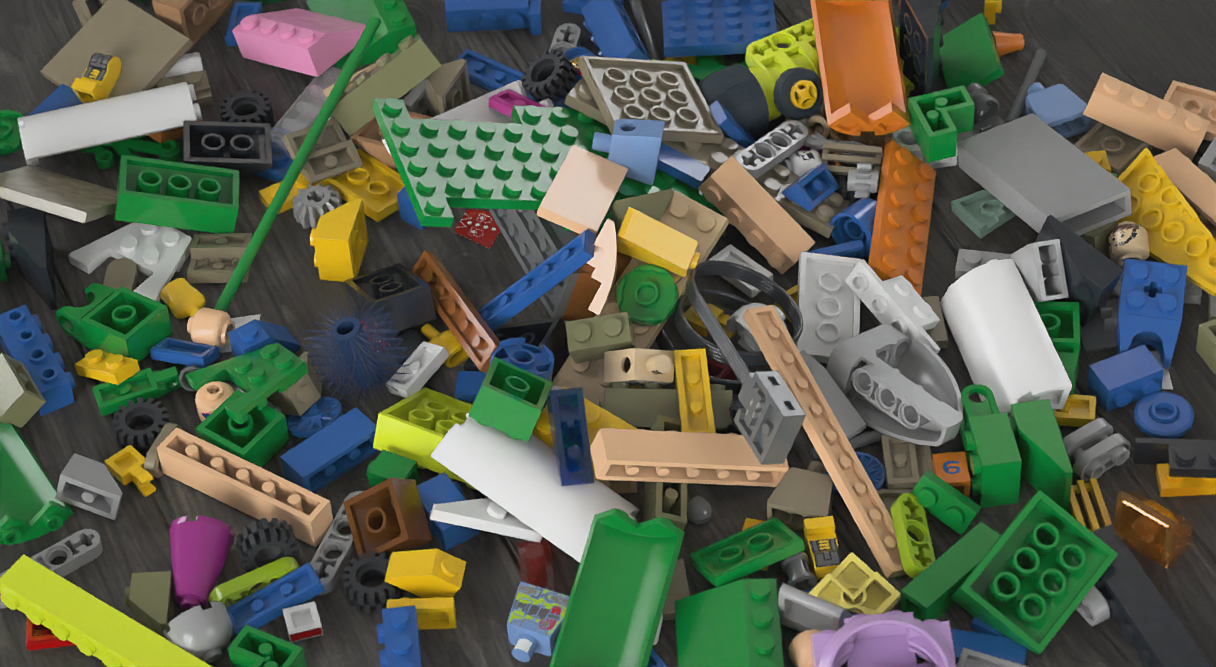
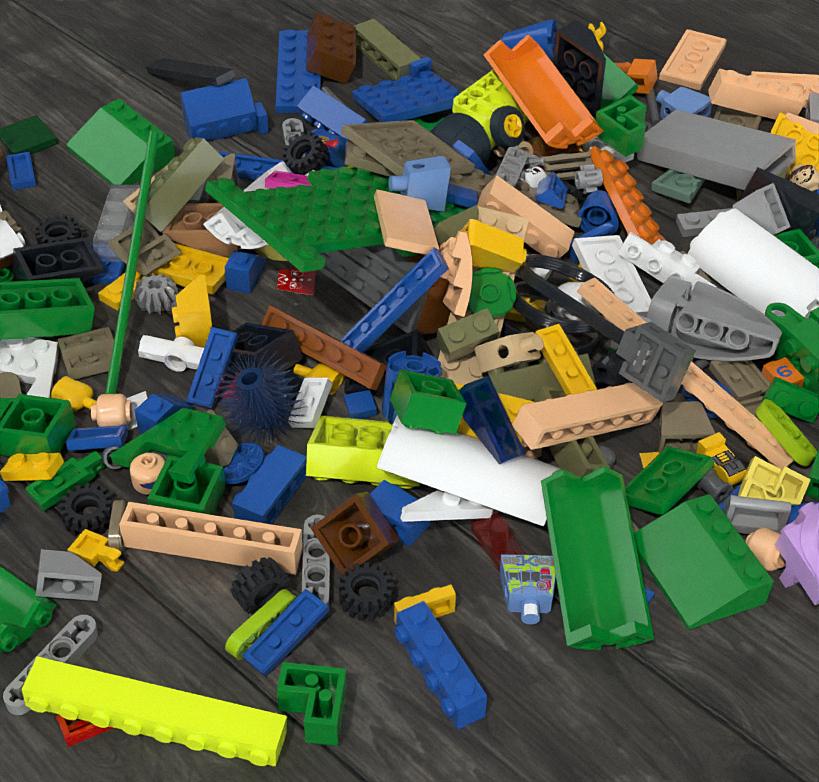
camera: 25 degrees left, 0 degrees up
olive slope [125,571,175,639] -> none
light grey cylinder [163,601,233,664] -> none
magenta cone [169,516,235,610] -> none
bright pink slope [232,8,366,77] -> none
white plate [282,601,323,642] -> none
green brick [367,449,419,488] -> none
yellow slope [385,549,466,598] -> none
none -> white piece [138,335,204,372]
none -> blue tile [186,327,239,411]
none -> orange brick [627,59,657,94]
none -> light nougat tile [659,29,727,90]

